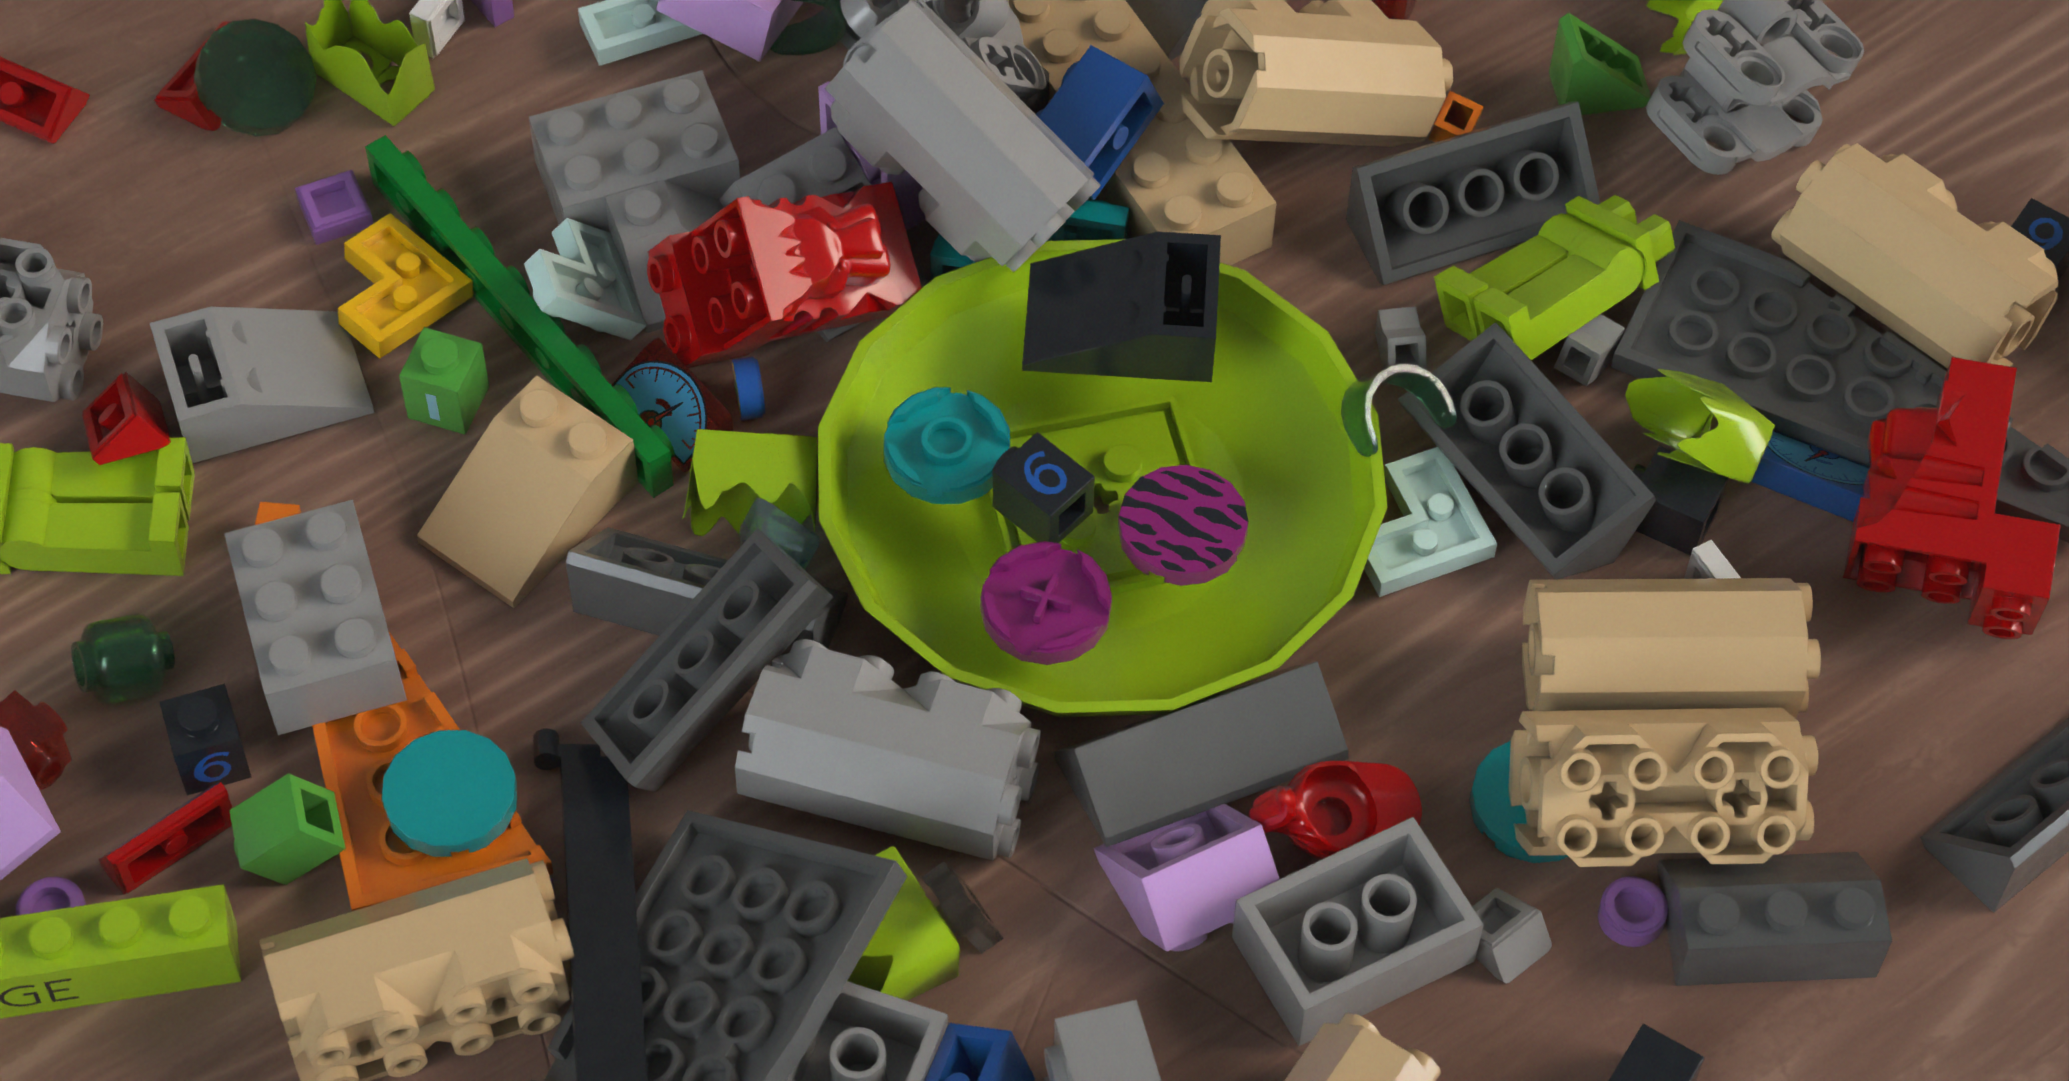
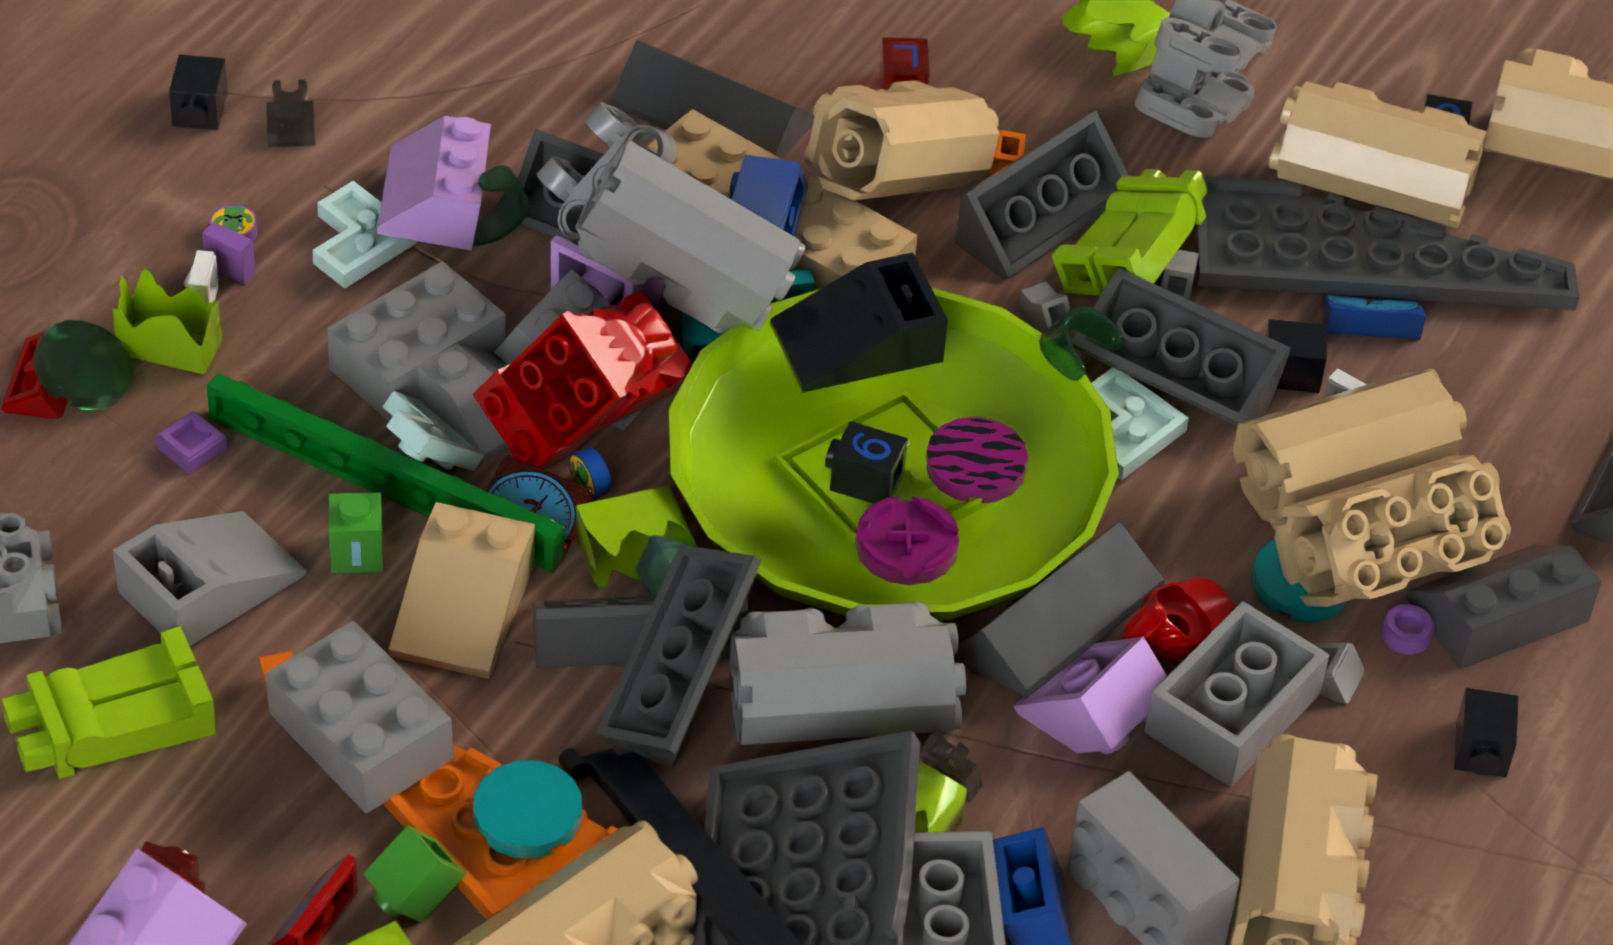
camera: 25 degrees left, 10 degrees down
clear green head [71,614,175,704] -> none
red slope [82,372,171,465] -> none
black brick [160,684,252,796] -> none
yellow plate [338,213,473,359] -> none
teal tile [884,387,1010,504] -> none
bright green slope [1549,12,1651,115] -> none
lime piece [1625,369,1775,484] -> none
red brick [1843,357,2061,639] -> none

